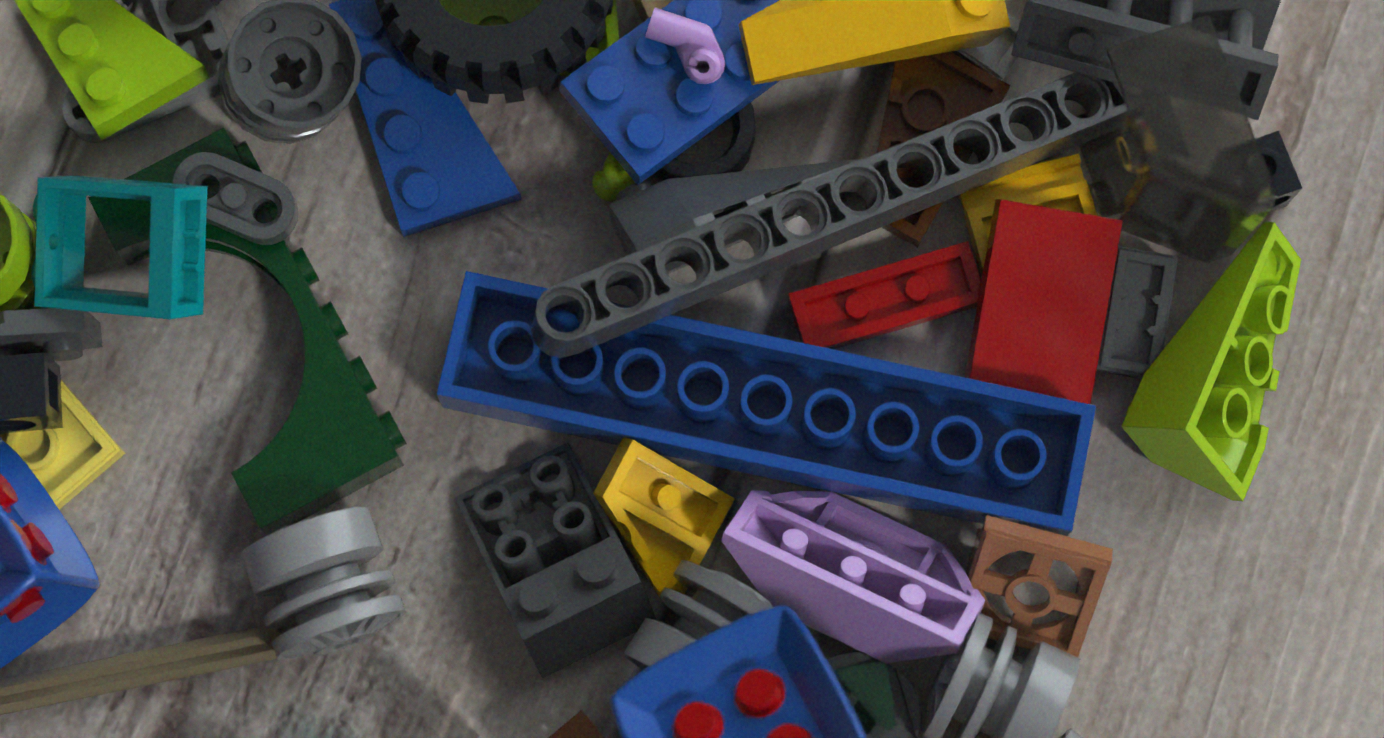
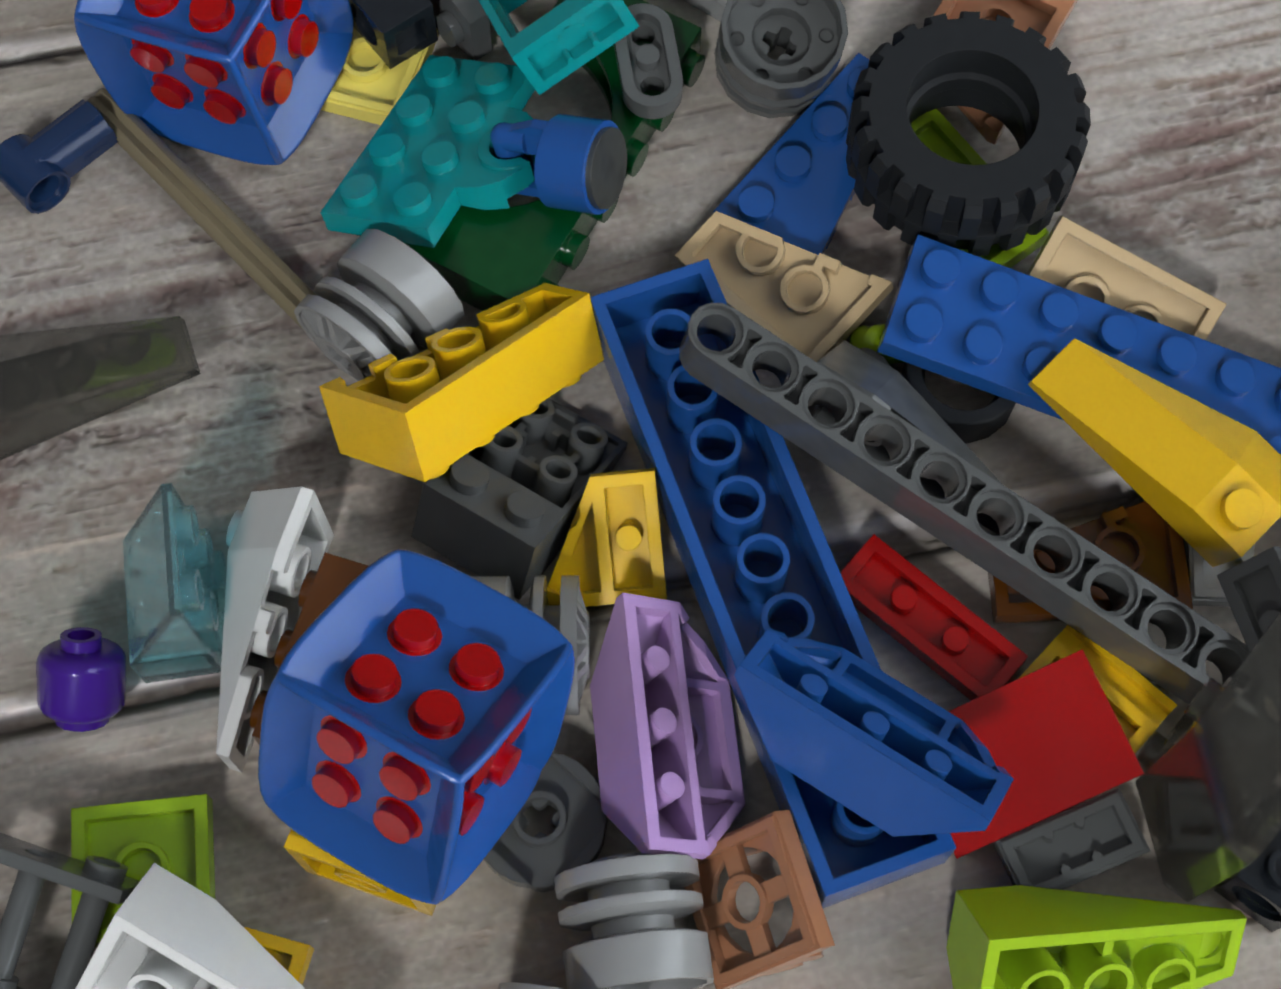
camera: 60 degrees right, 10 degrees down
lavender arm [645,7,725,84] -> none
clear green slope [833,662,897,738] -> none
none -> yellow wedge [319,283,604,482]
none -> teal plate [320,55,627,248]
none -> tan wing [674,211,894,362]
none -> blue wedge [734,629,1014,837]

